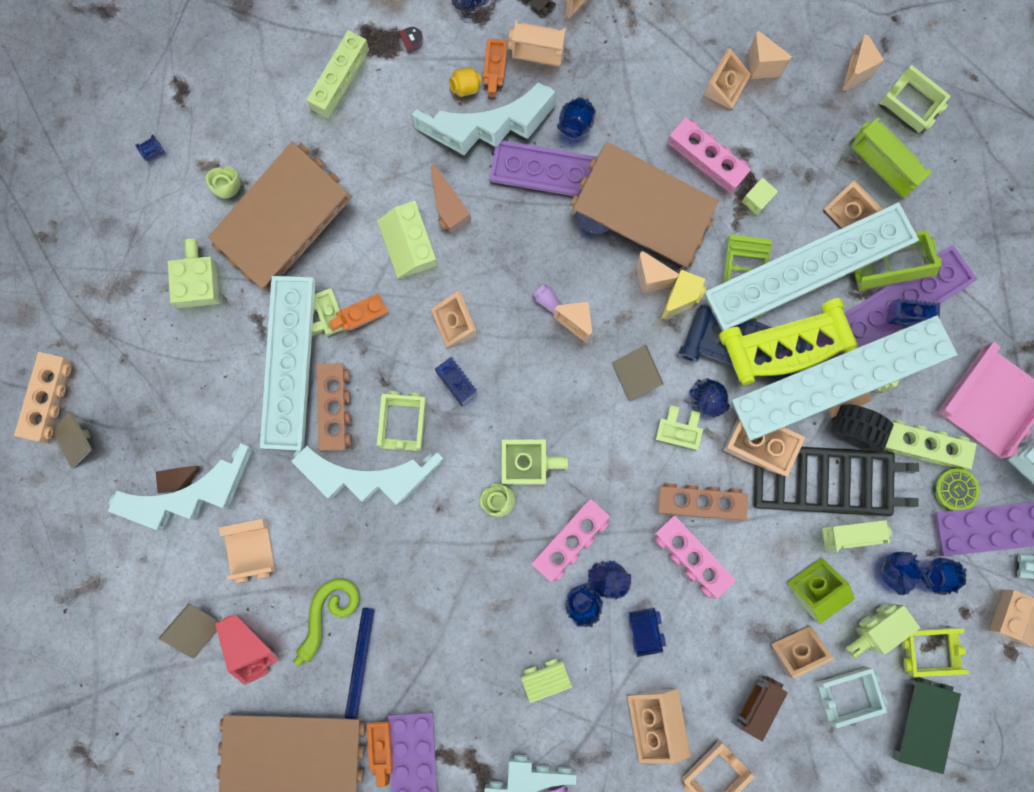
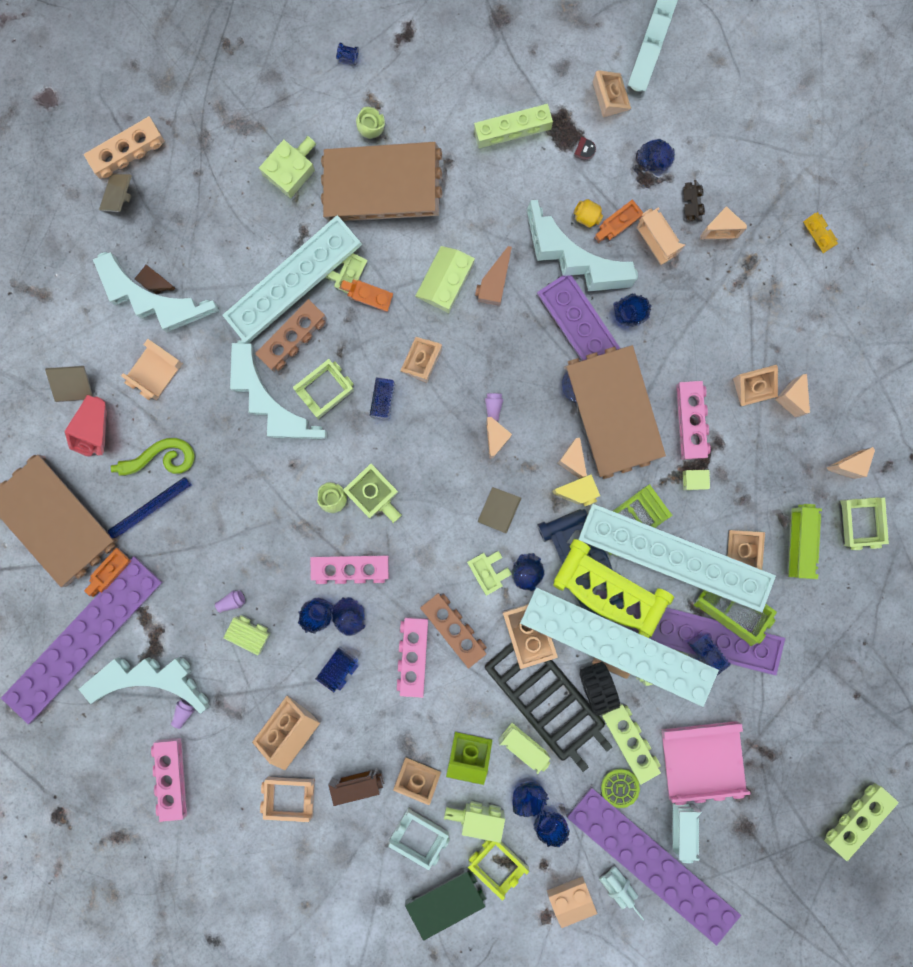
camera: 50 degrees right, 5 degrees up
none -> lavender cone [215,590,245,613]

